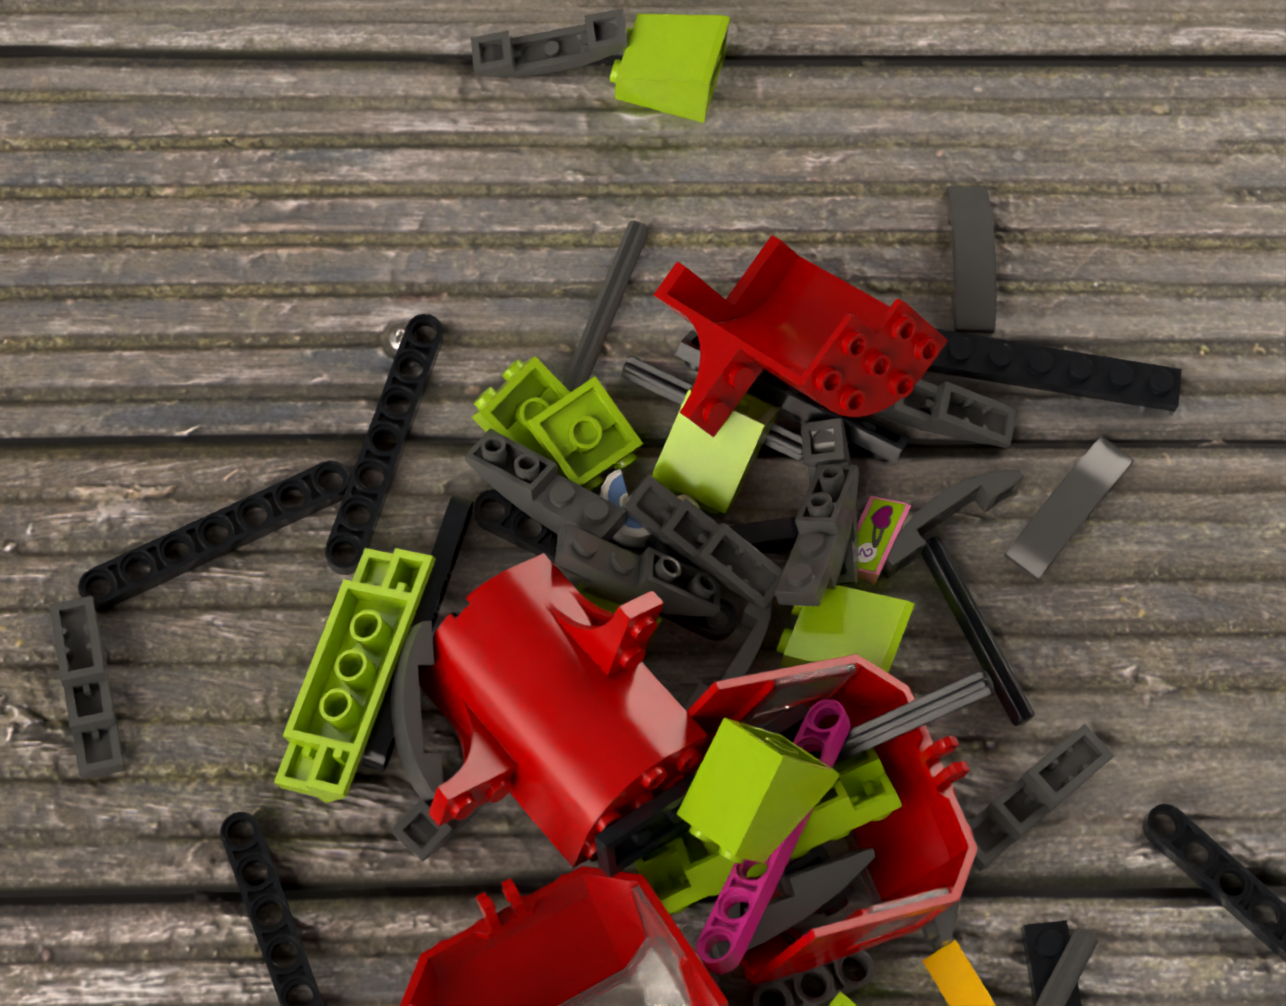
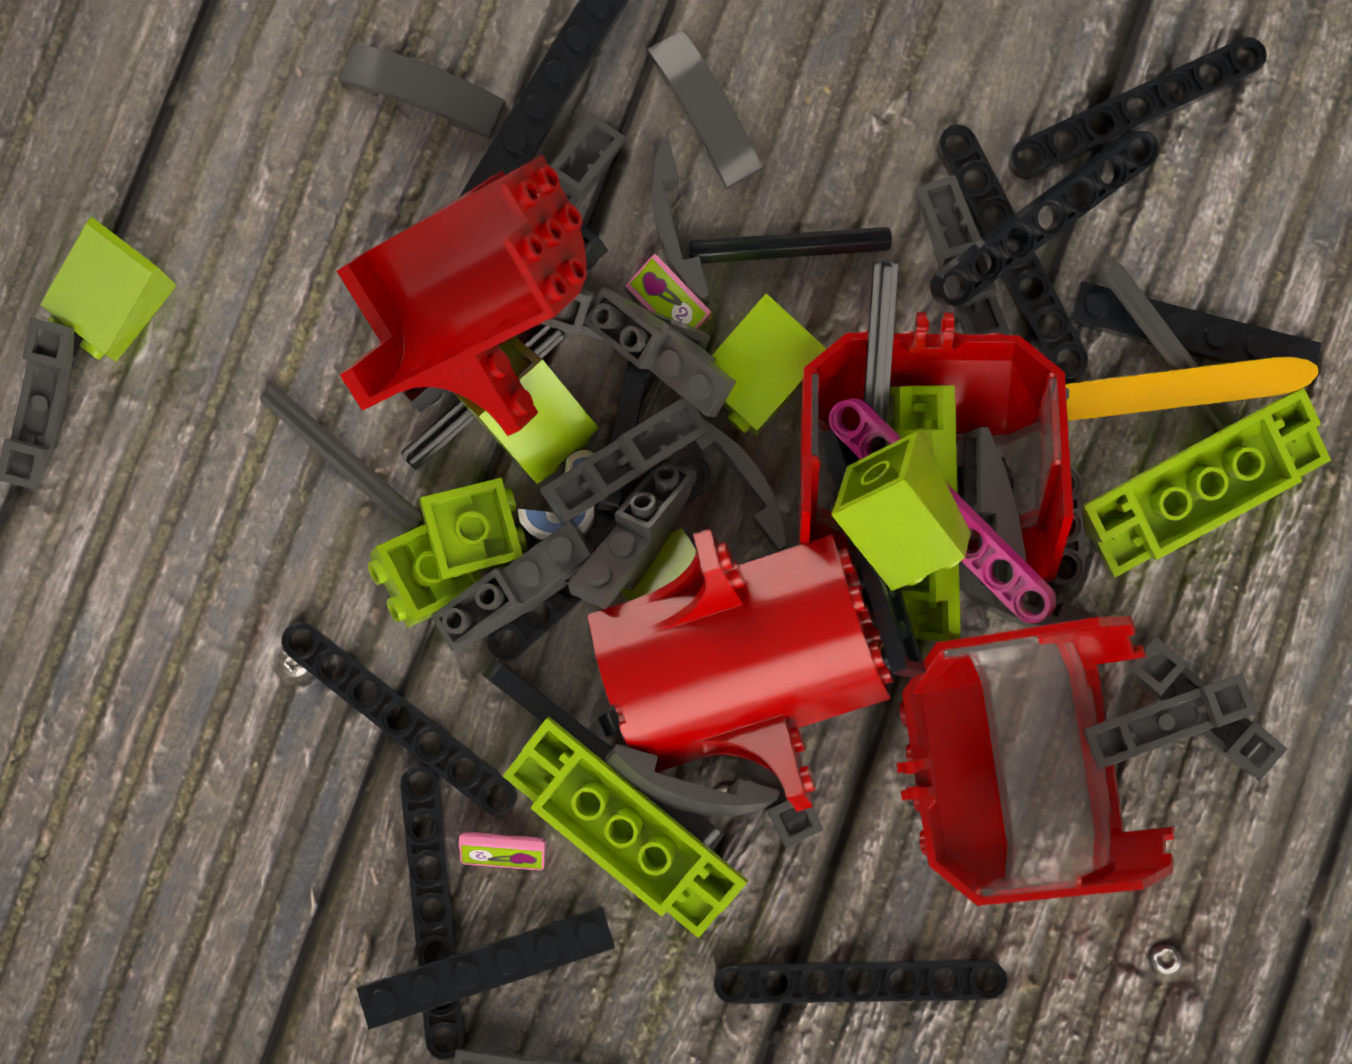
camera: 65 degrees left, 15 degrees up
none -> black plate [356,906,615,1030]
none -> slope [459,831,547,871]
none -> black beam [930,131,1159,306]
none -> black beam [937,124,1088,381]

